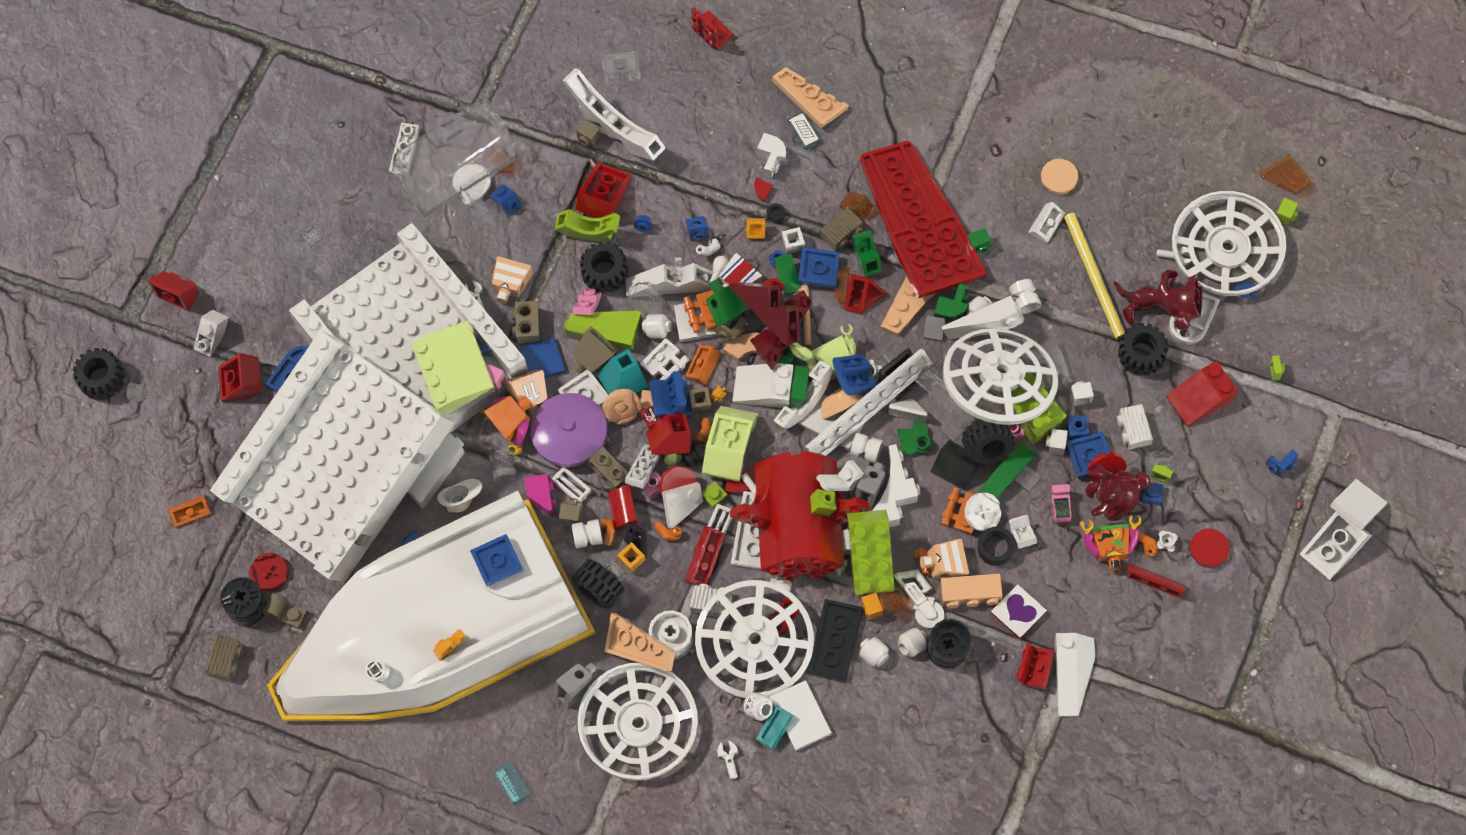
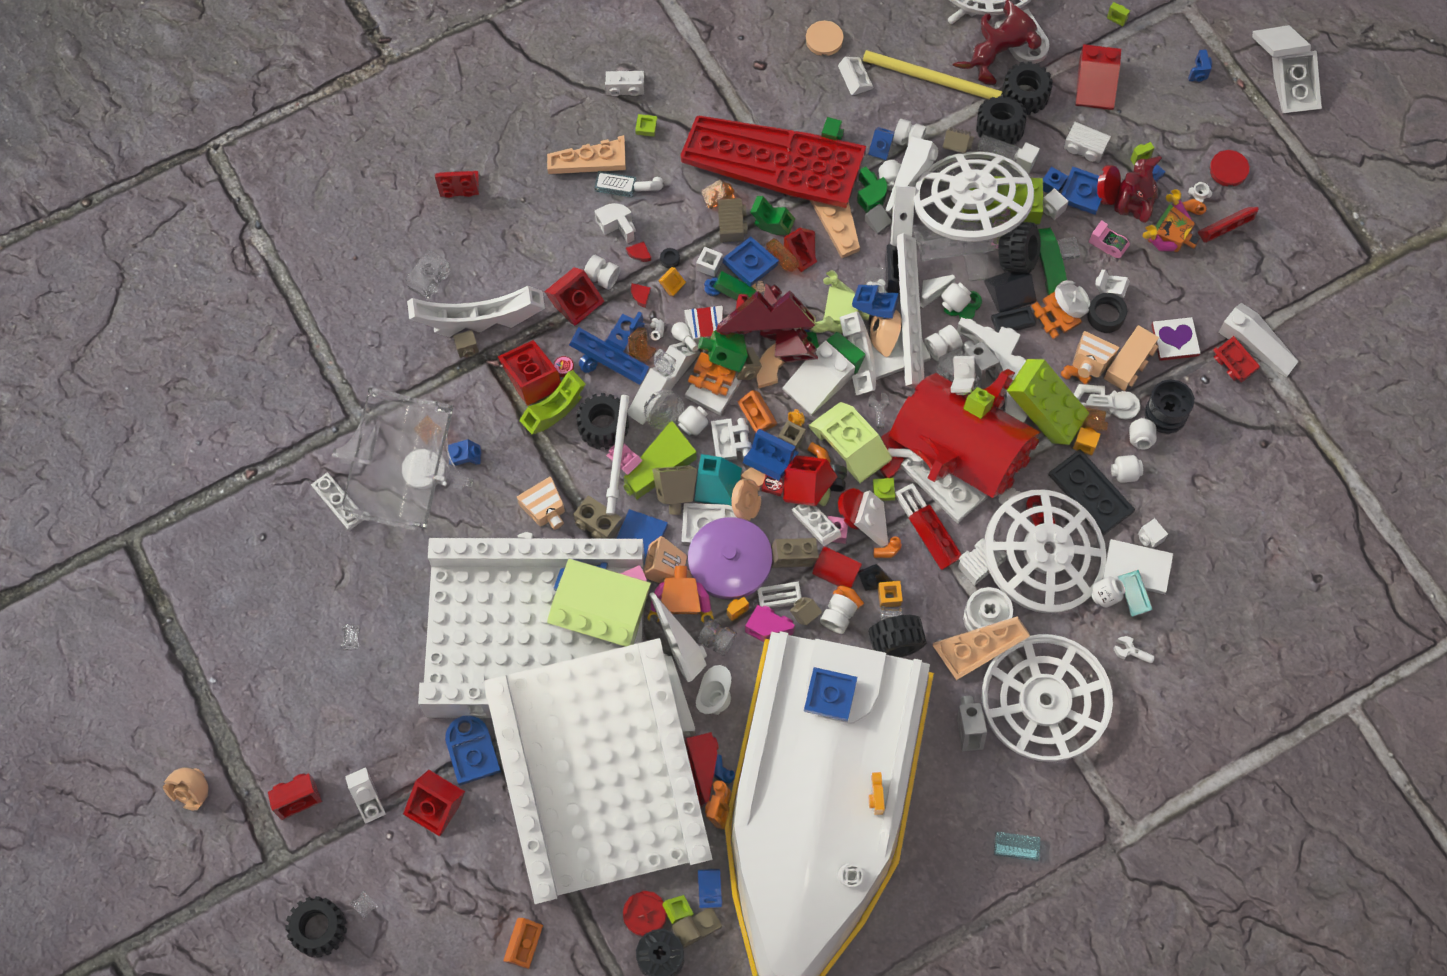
camera: 55 degrees left, 0 degrees up
none -> light nougat cylinder [163,767,209,811]
none -> red slope [544,267,605,326]
none -> tile [554,356,574,377]
none -> blue plate [569,327,649,385]
none -> white wheel [584,255,620,290]
none -> white bracket [605,71,644,96]
none -> white bar [606,395,629,515]
none -> clear orange bracket [628,326,656,362]
none -> red tile [631,283,651,308]
none -> white arm [634,177,663,192]
none -> lime plate [635,114,657,137]
none -> white wedge [650,592,707,682]
none -> lime plate [663,895,694,924]
none -> red slope [684,732,719,809]
none -> blue bracket [698,869,722,908]
none -> orange plate [705,780,732,829]
none -> light orange plate [727,597,749,621]
none -> blue bracket [868,127,895,160]
none -> white tile [890,186,916,246]
none -> white head [941,282,971,312]
none -> dark tan brick [943,127,974,153]
none -> black tyre [976,96,1027,147]
none -> black tile [991,306,1036,333]
none -> white plate [1138,518,1168,549]

